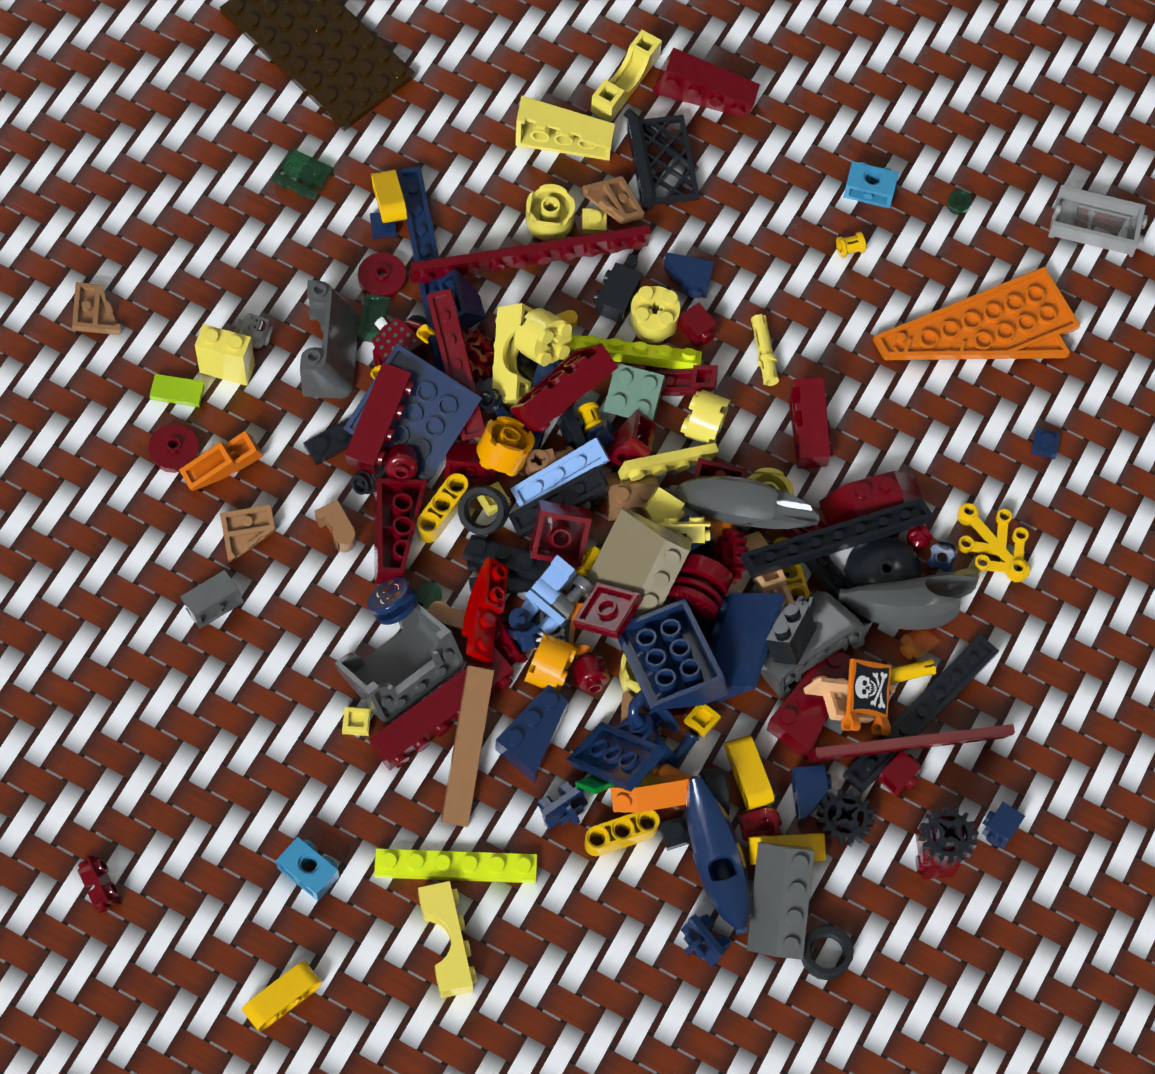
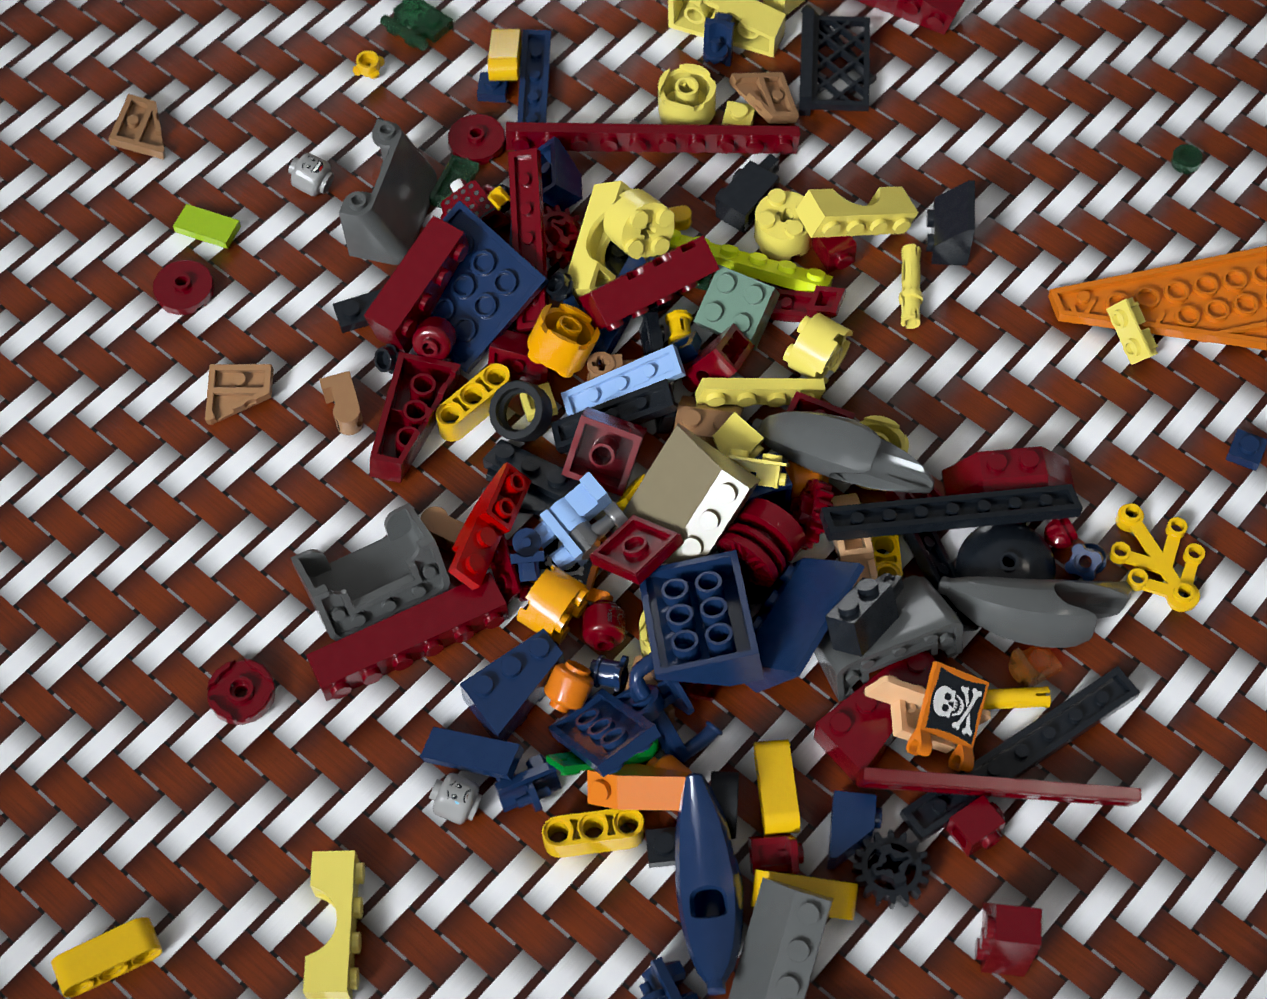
camera: 20 degrees right, 5 degrees down
orange slope [179,431,264,491] -> none
dark grey hinge [180,570,244,629] -> none
light yellow brick [195,324,255,386] -> none
dark azure brick [276,837,339,901] -> none
light yellow tile [342,706,371,736] -> none
dark blue head [367,577,418,625] -> none
neon yellow plate [374,849,537,883] -> none
clear green tile [416,582,442,609] -> none
medium nougat tile [441,666,494,828] -> none
dark blue slope [663,252,714,298] -> none
yellow plate [684,704,721,738] -> none
dark red wedge [788,377,834,469] -> none
yellow bush [836,232,866,258] -> none
dark azure brick [843,161,899,209] -> none
black gear [917,805,979,866] -> none
dark blue brick [982,802,1025,849] -> none
none -> dark red plate [207,659,276,725]
none -> yellow plate [352,51,385,79]
none -> dark blue tile [420,727,524,781]
none -> light grey head [429,773,483,825]
none -> orange head [544,660,594,713]
none -> dark blue brick [589,654,629,695]
none -> dark blue hips [703,12,734,67]
none -> light yellow arch [795,186,919,238]
none -> black slope [926,180,975,266]
none -> light yellow hinge [1106,297,1158,365]

